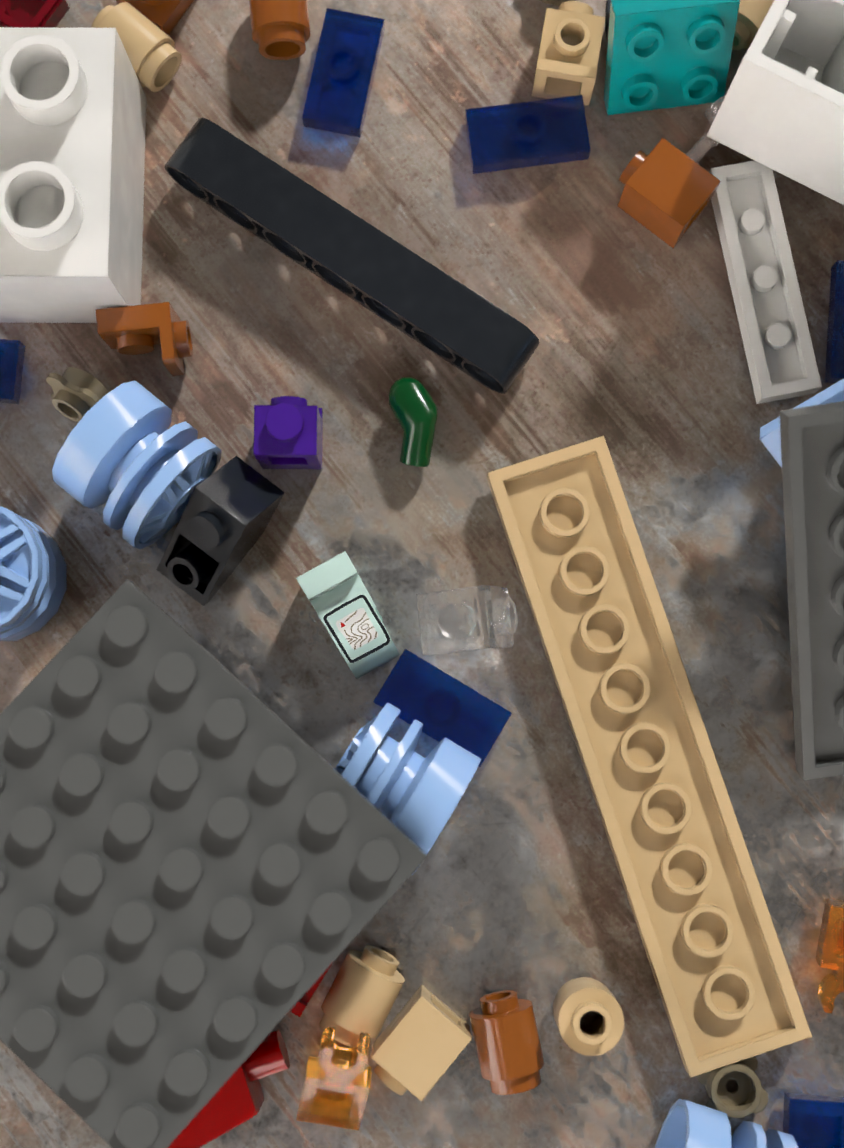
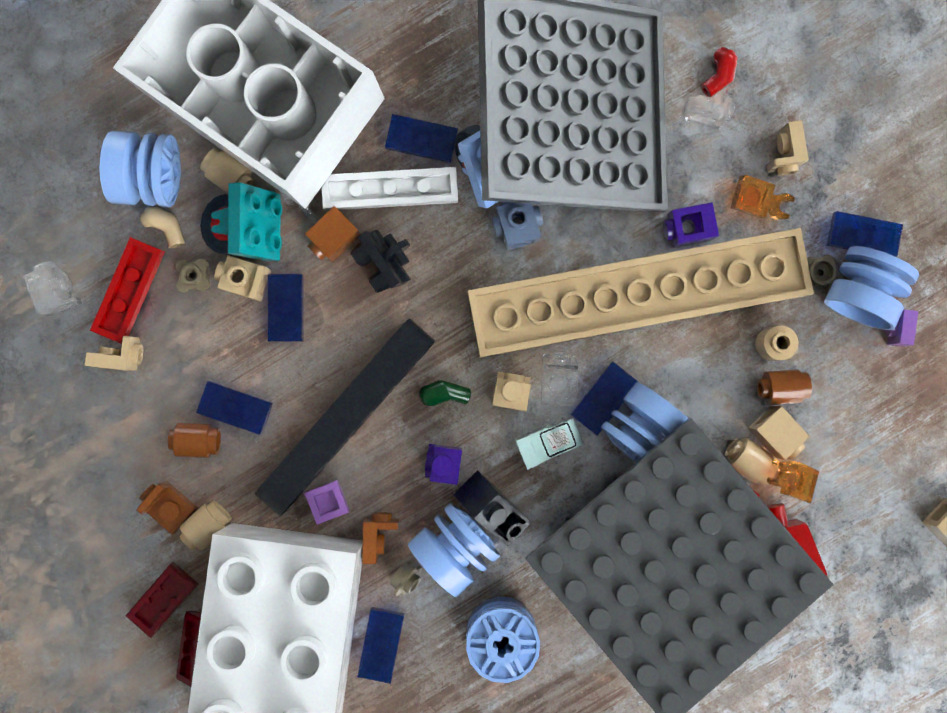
camera: 85 degrees left, 5 degrees up
none -> medium lavender plate [305,480,350,525]
none -> black hips [350,230,411,293]
none -> sand blue brick [492,202,543,251]
none -> tan brick [492,372,531,411]
none -> dark purple brick [663,202,719,247]

